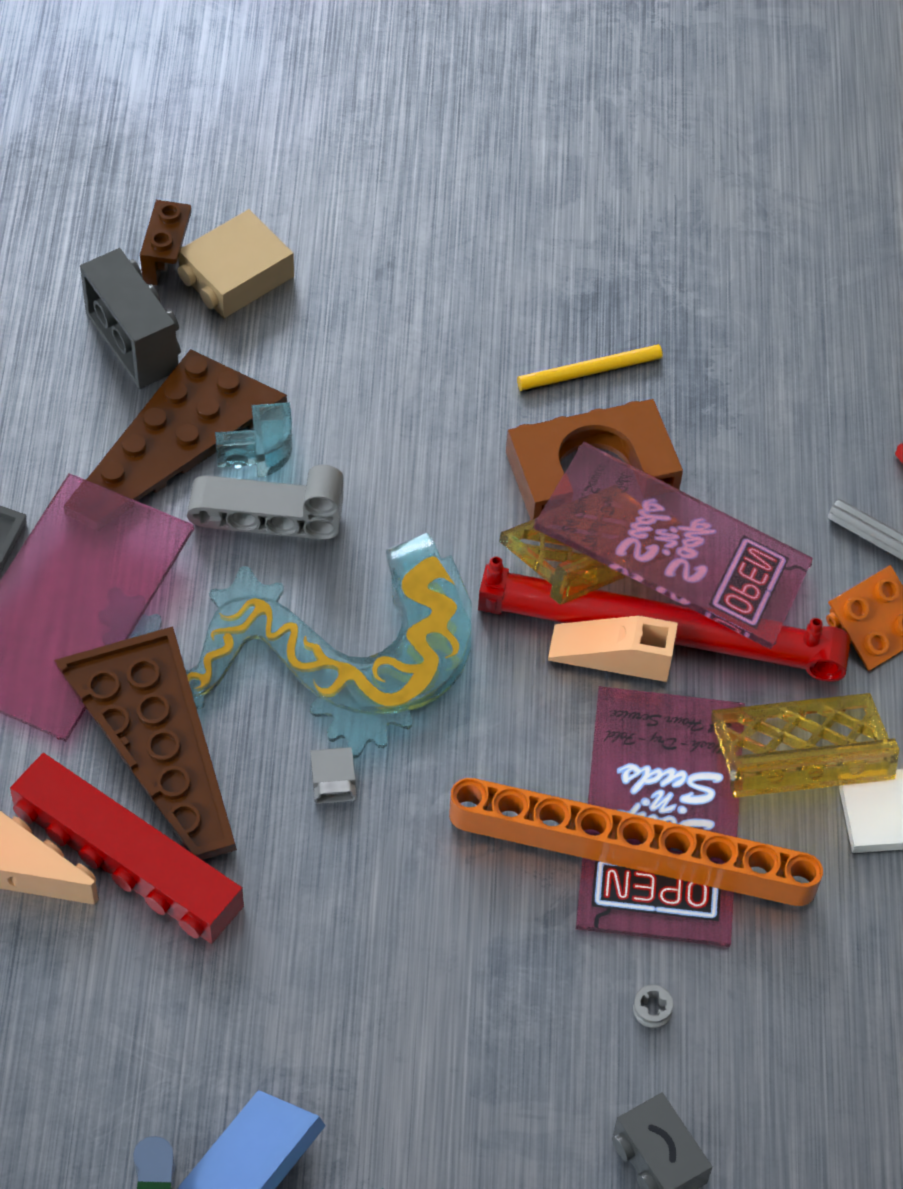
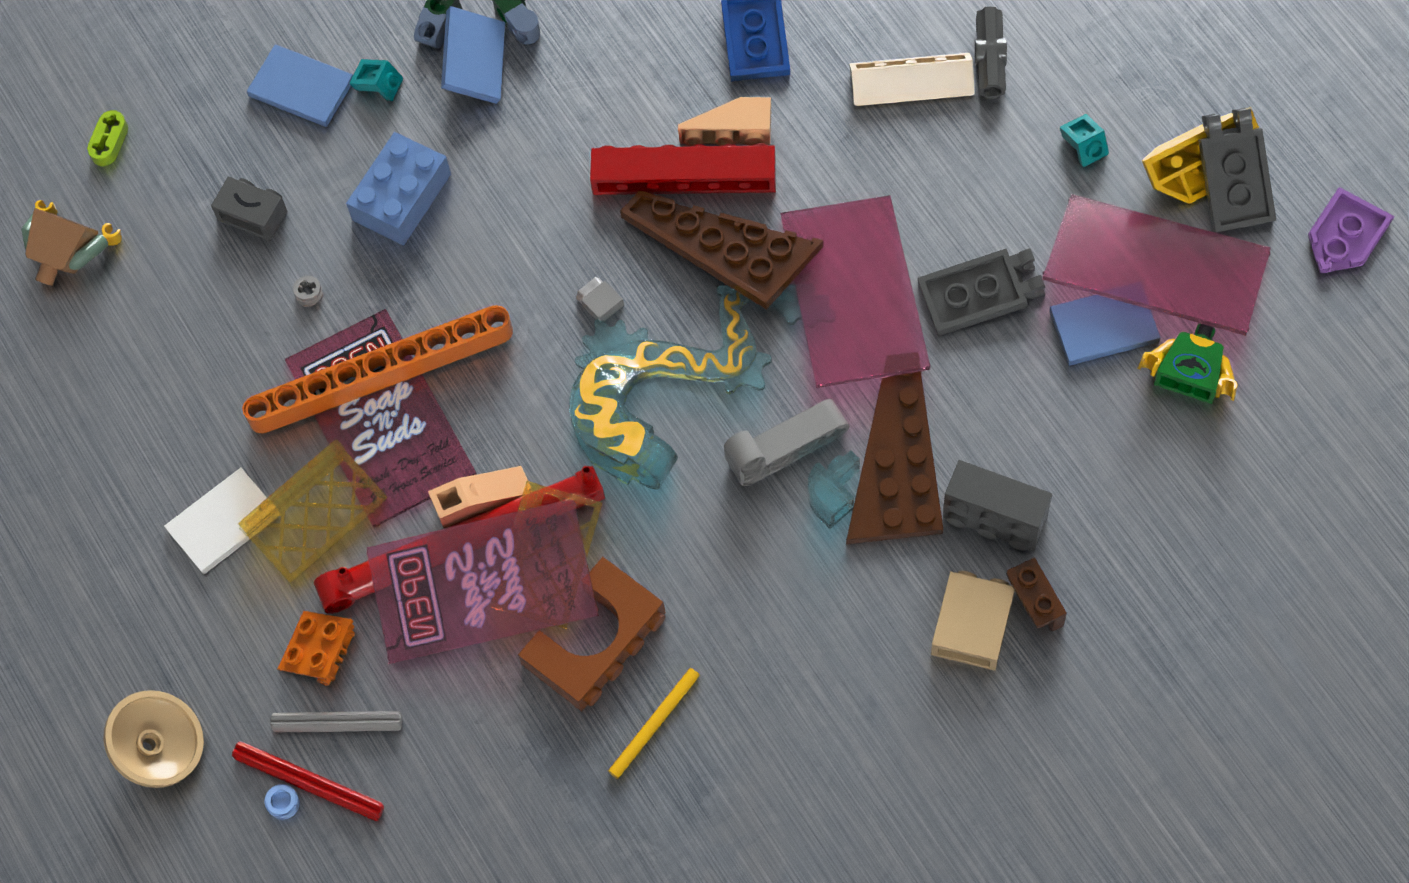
camera: 155 degrees right, 10 degrees up
none -> medium blue brick [346,132,451,246]

